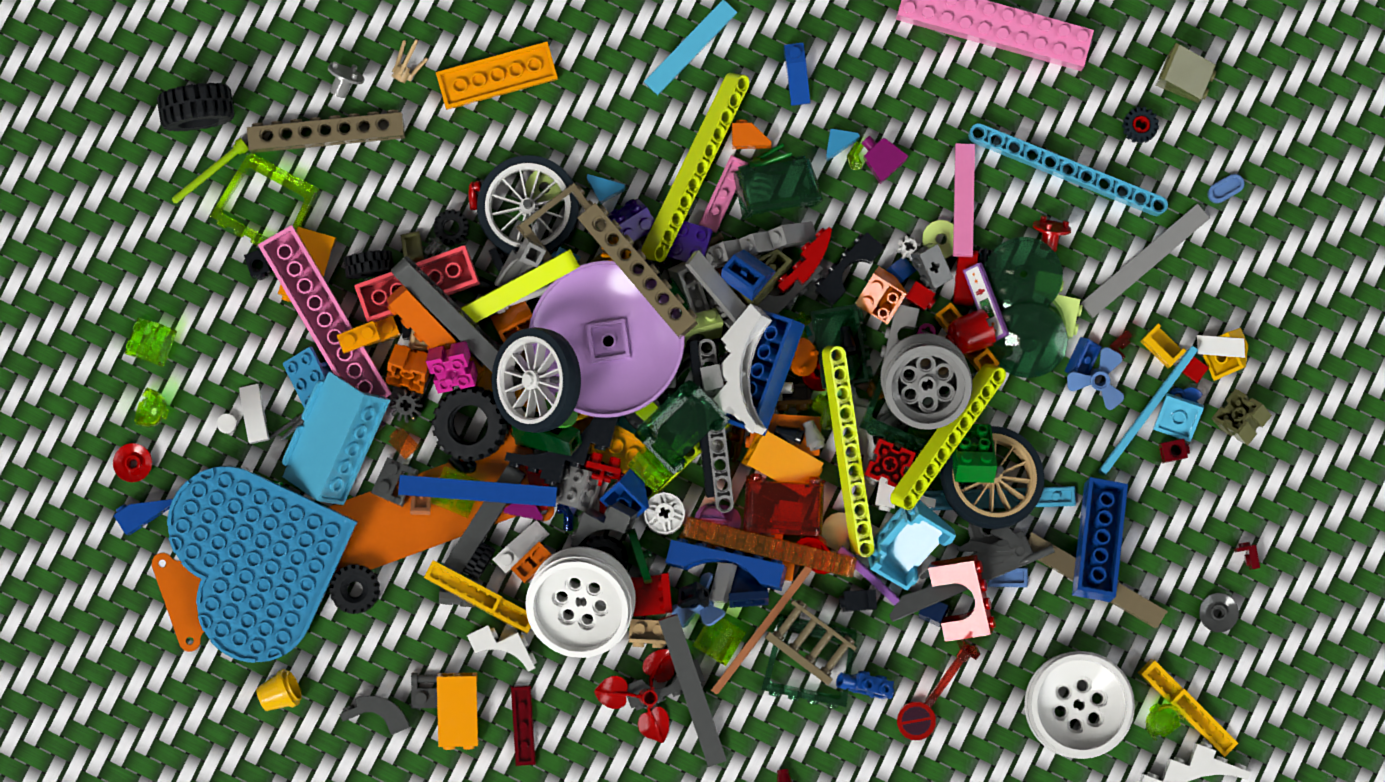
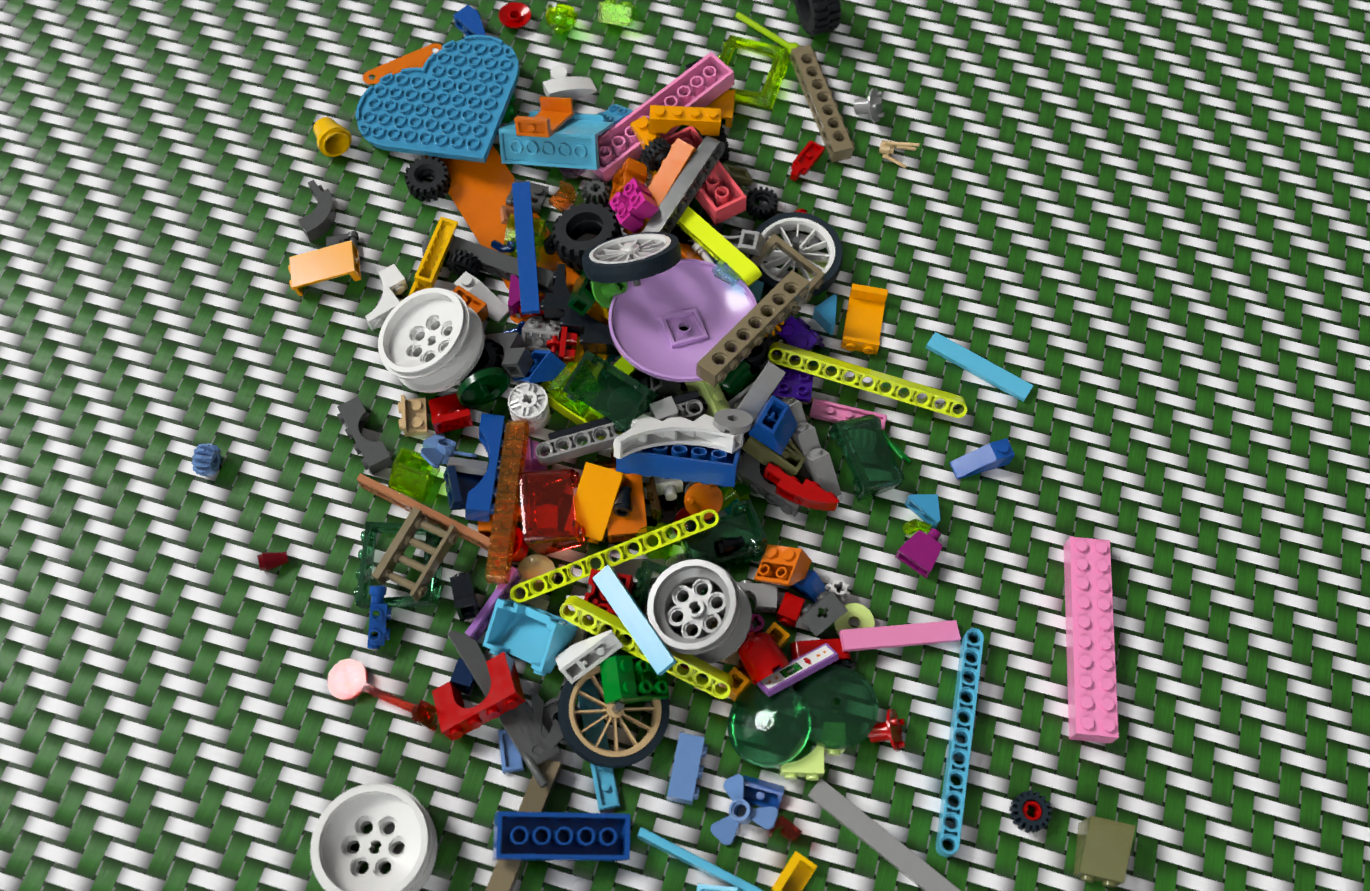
camera: 80 degrees right, 20 degrees down
light orange plate [436,42,558,110] -> none
dark red tile [511,686,536,766] -> none
red plant [594,649,675,743] -> none
dark grey tile [658,613,727,767] -> none
black bracket [678,582,709,609] -> none
orange slope [732,120,771,149] -> none
light grey cone [803,420,825,451] -> none
black arch [815,232,884,307] -> none
none -> clear blue arm [491,240,516,253]
none -> orange panel [514,96,574,138]
none -> white slope [555,630,623,684]
none -> tile [592,565,677,676]
none -> black tyre [640,137,671,172]
none -> light orange arch [649,105,721,136]
none -> medium blue brick [667,733,708,805]
none -> clear light blue cone [712,260,740,287]
none -> light grey tile [713,409,753,434]
none -> red hinge [789,140,825,182]
none -> light orange panel [841,283,888,354]

